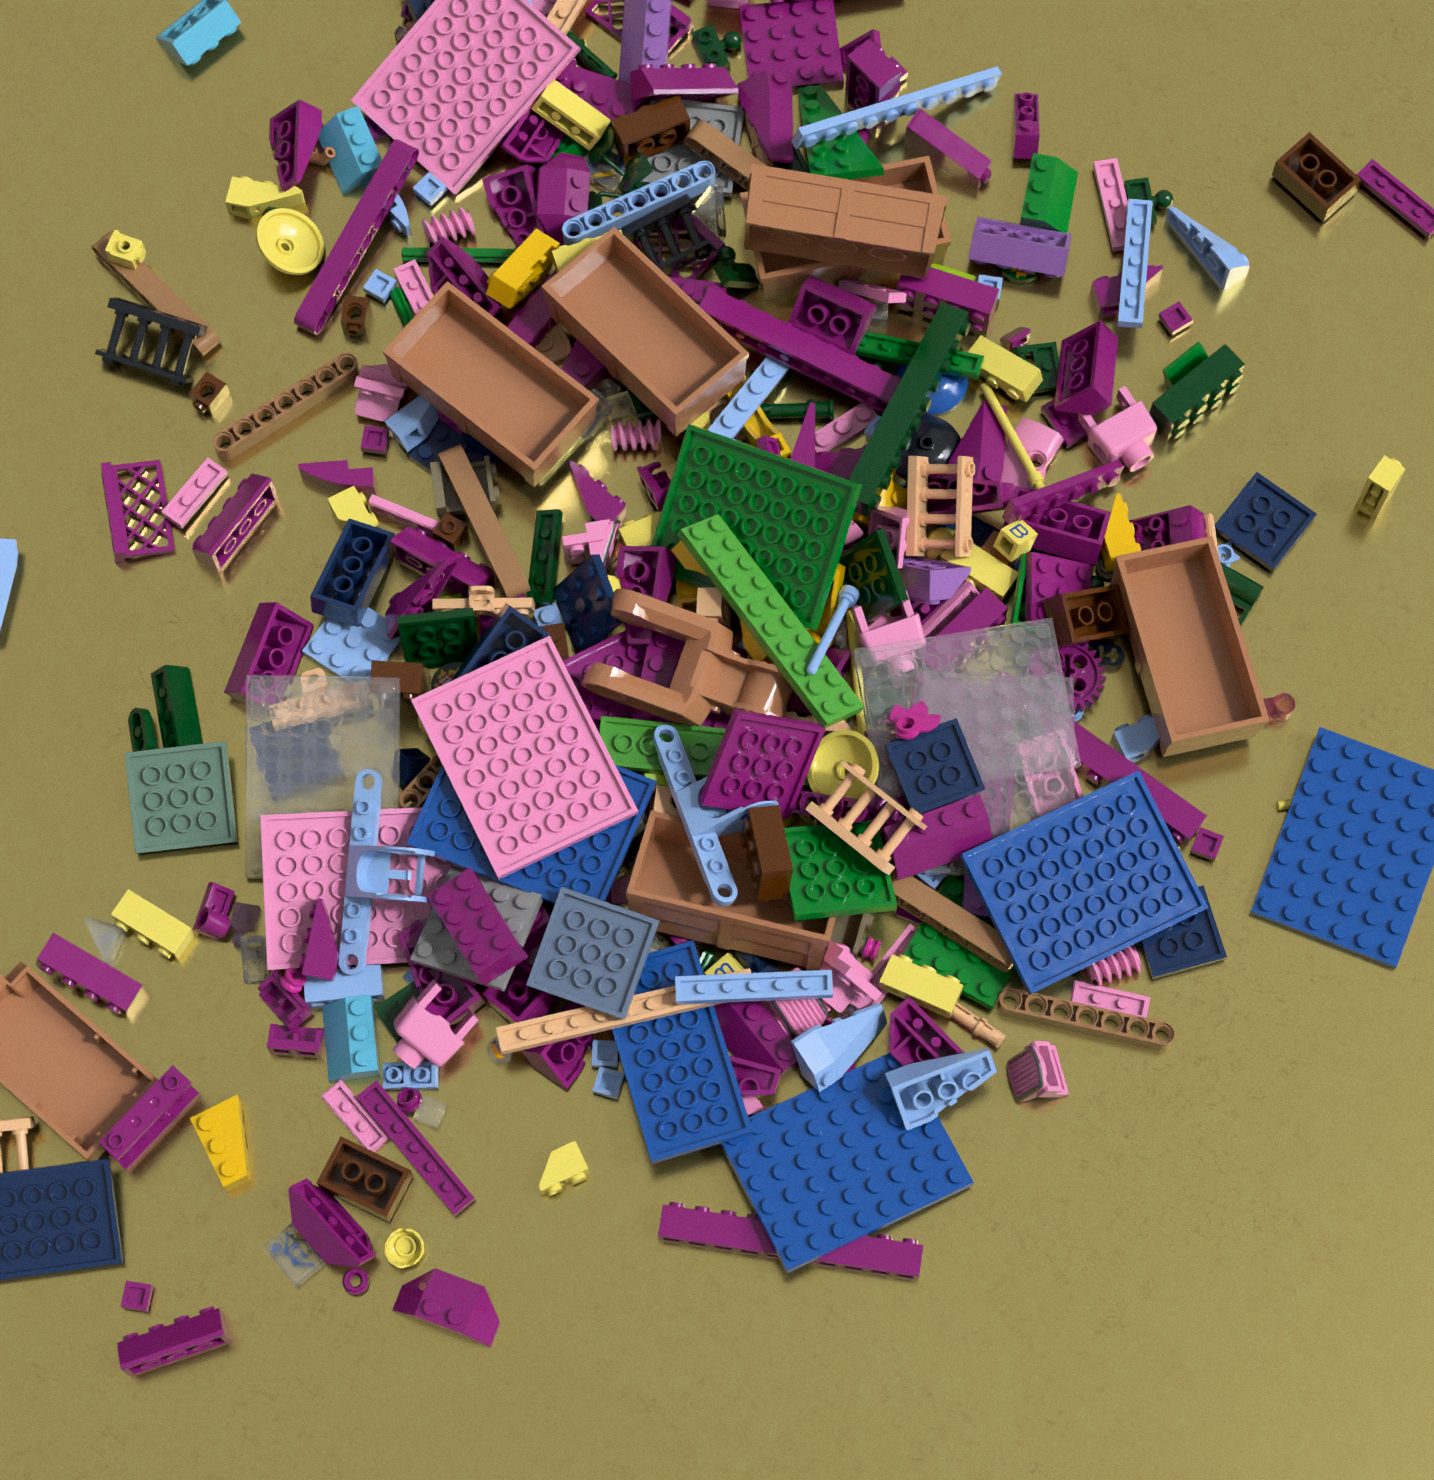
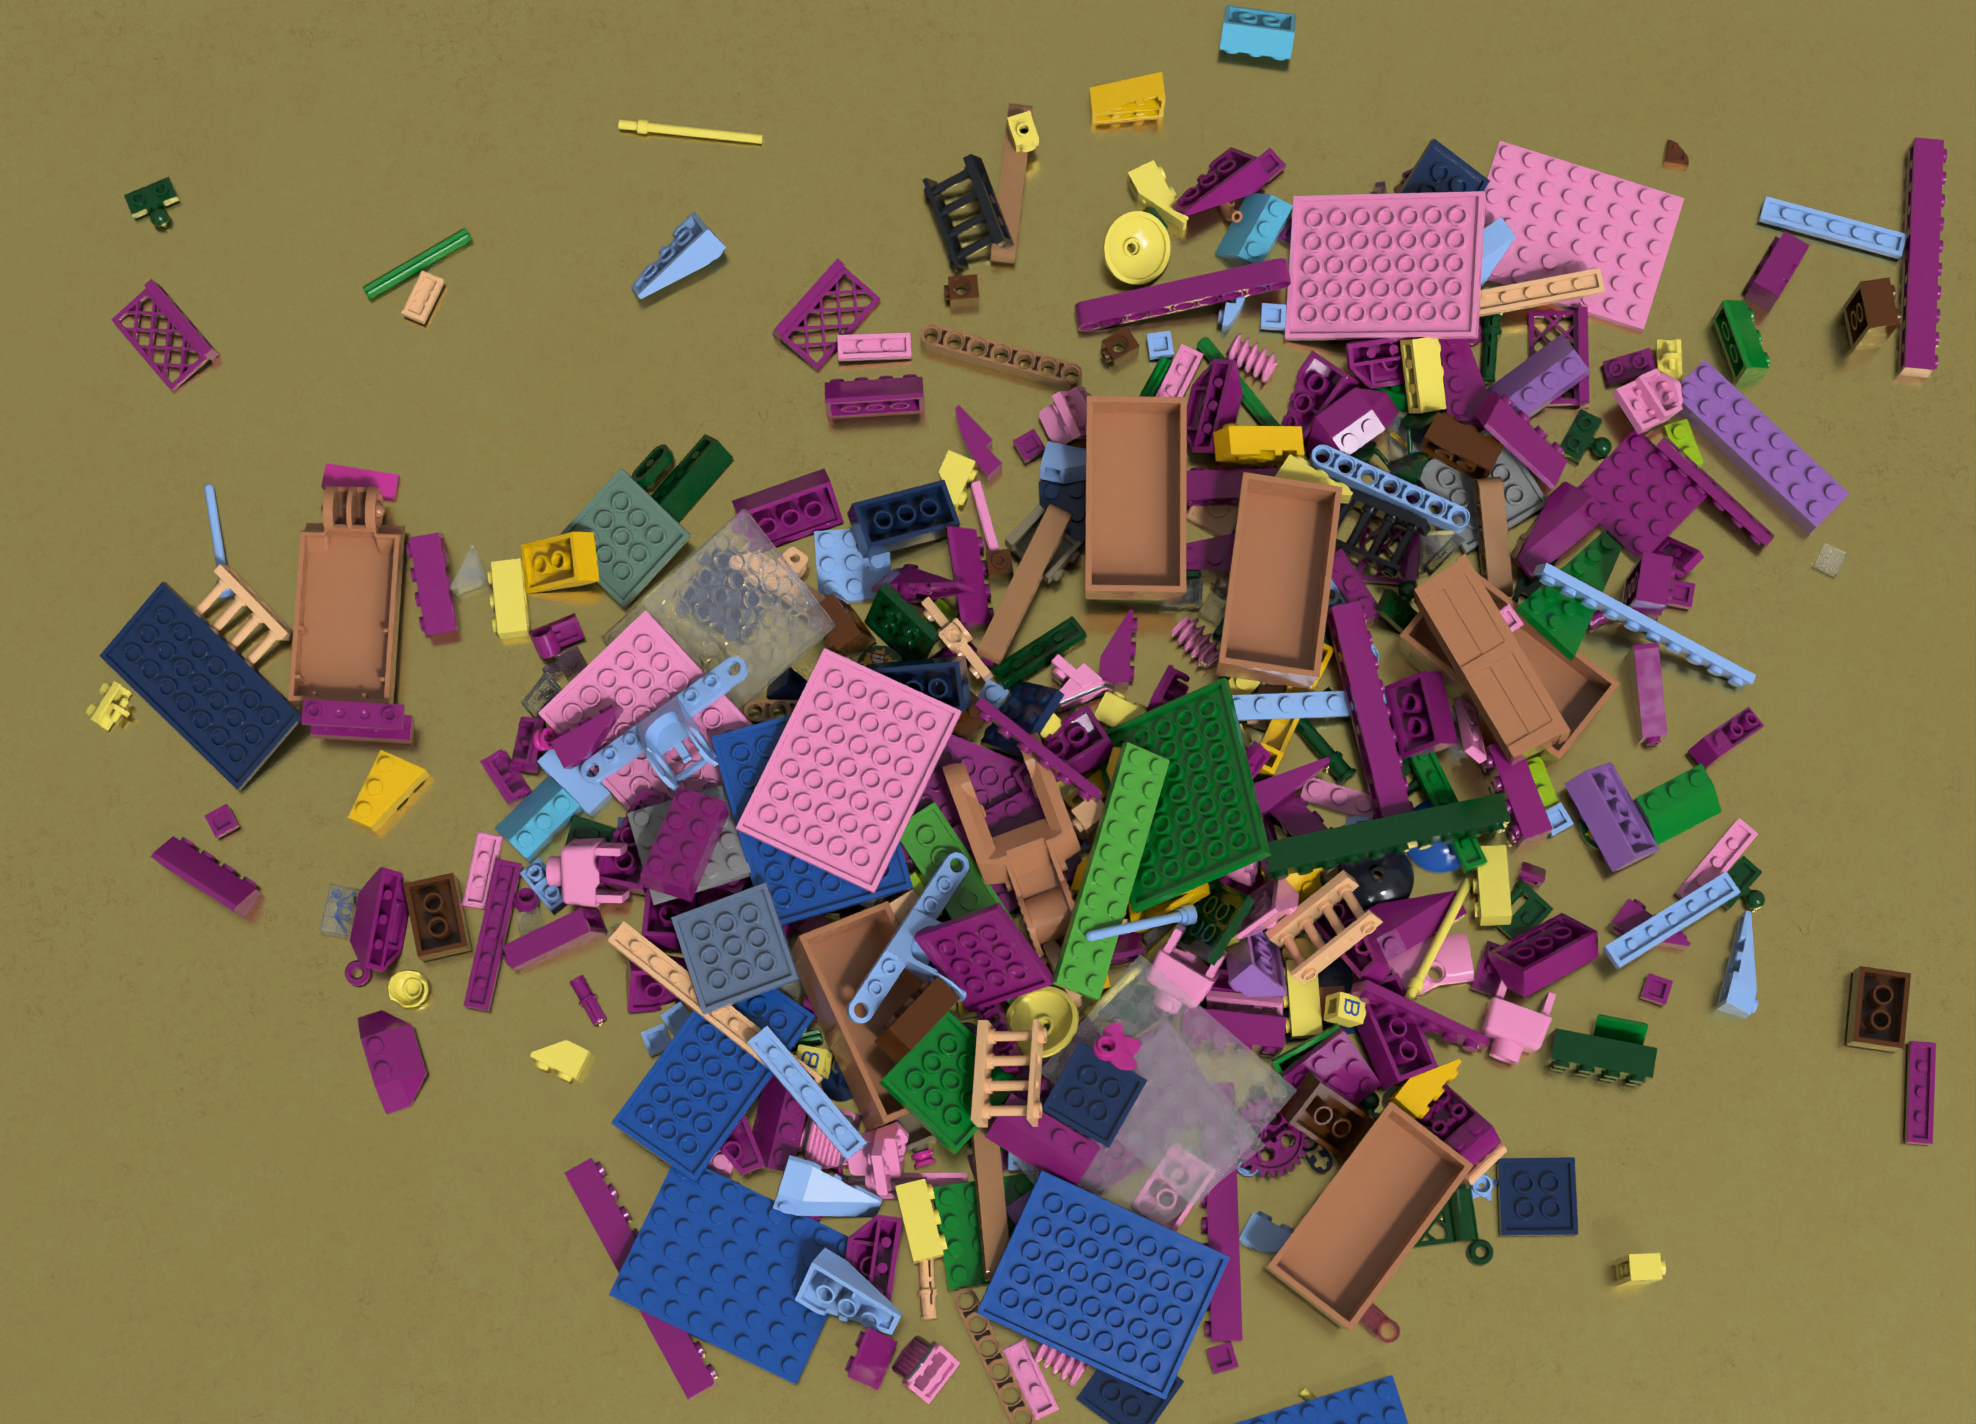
camera: 50 degrees right, 5 degrees up
none -> magenta slope [502,908,608,970]
none -> yellow slope [521,532,599,594]
none -> magenta axle [569,975,606,1025]
none -> magenta slope [845,1327,898,1391]
none -> magenta plate [975,697,1103,803]
none -> yellow wedge [1089,72,1166,123]
none -> magenta plate [1258,148,1286,183]
none -> dark green plate [1467,1239,1493,1265]

